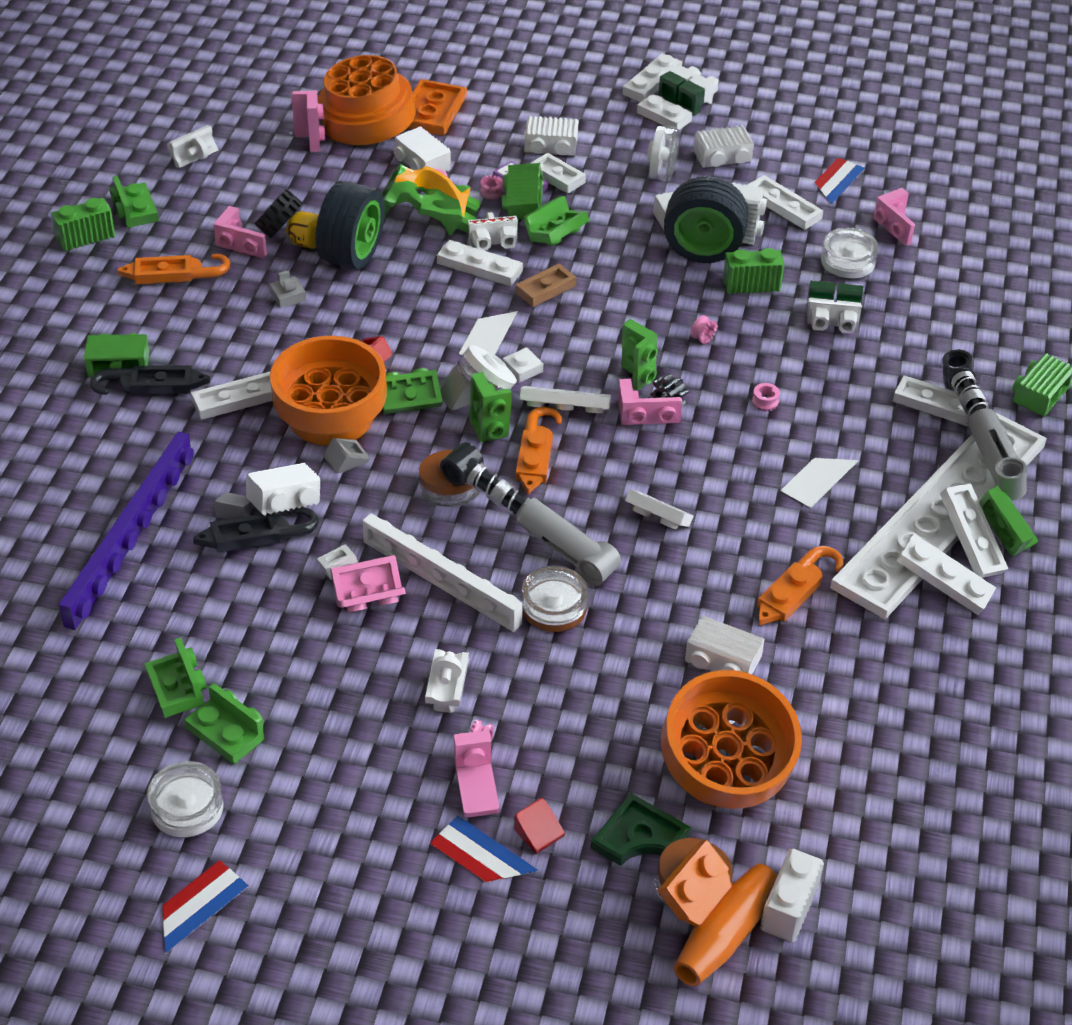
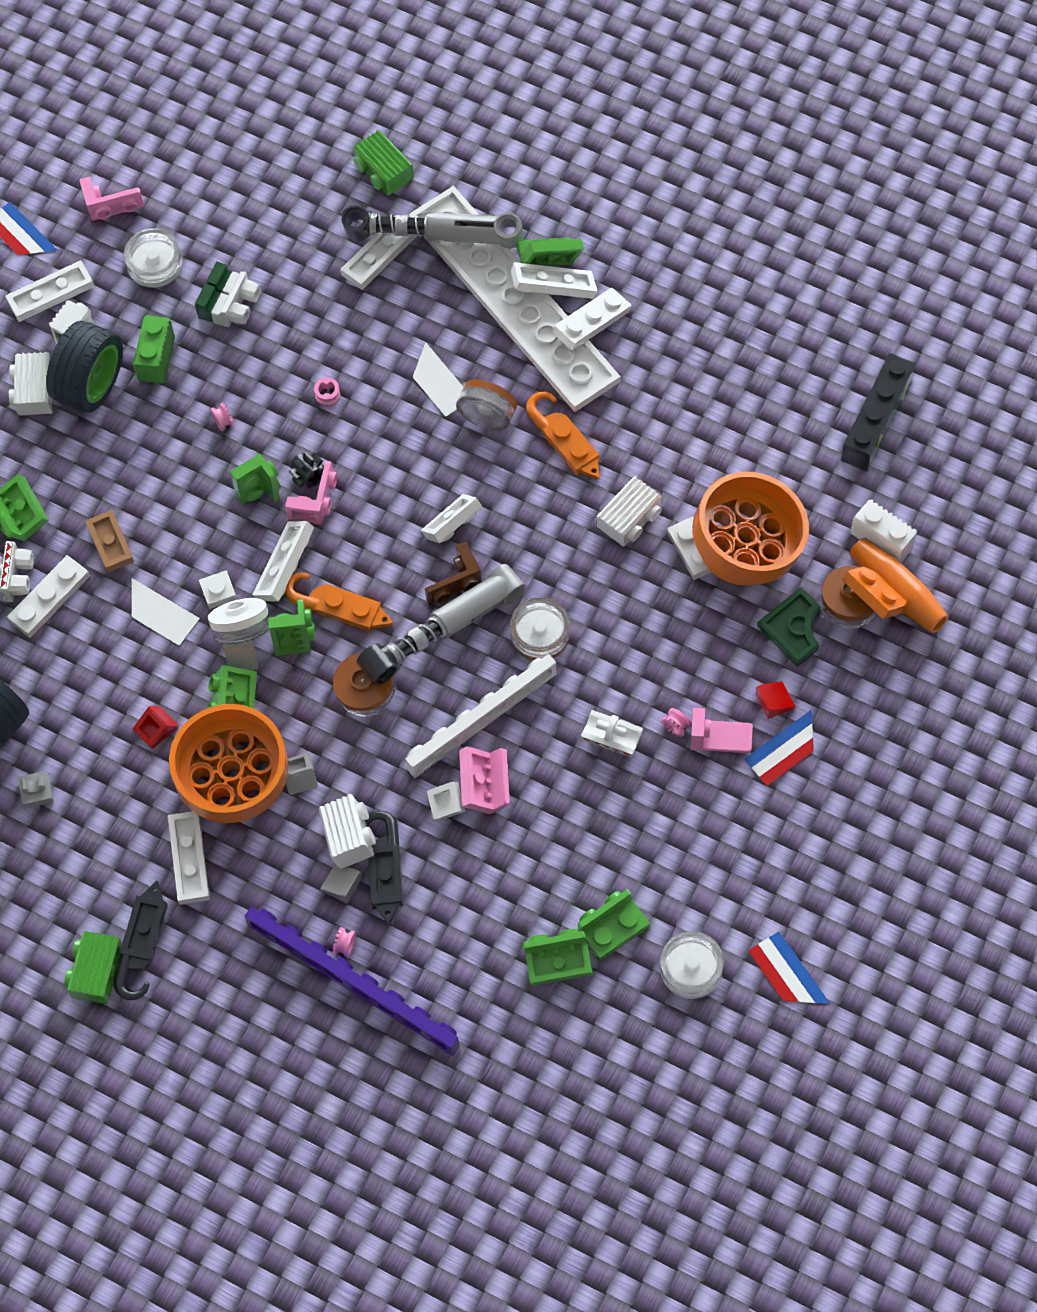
camera: 70 degrees left, 20 degrees up
none -> bright pink bush [332,927,357,958]
none -> reddish brown bracket [424,541,482,605]
none -> clear piece [456,379,517,431]
none -> black brick [841,353,916,472]

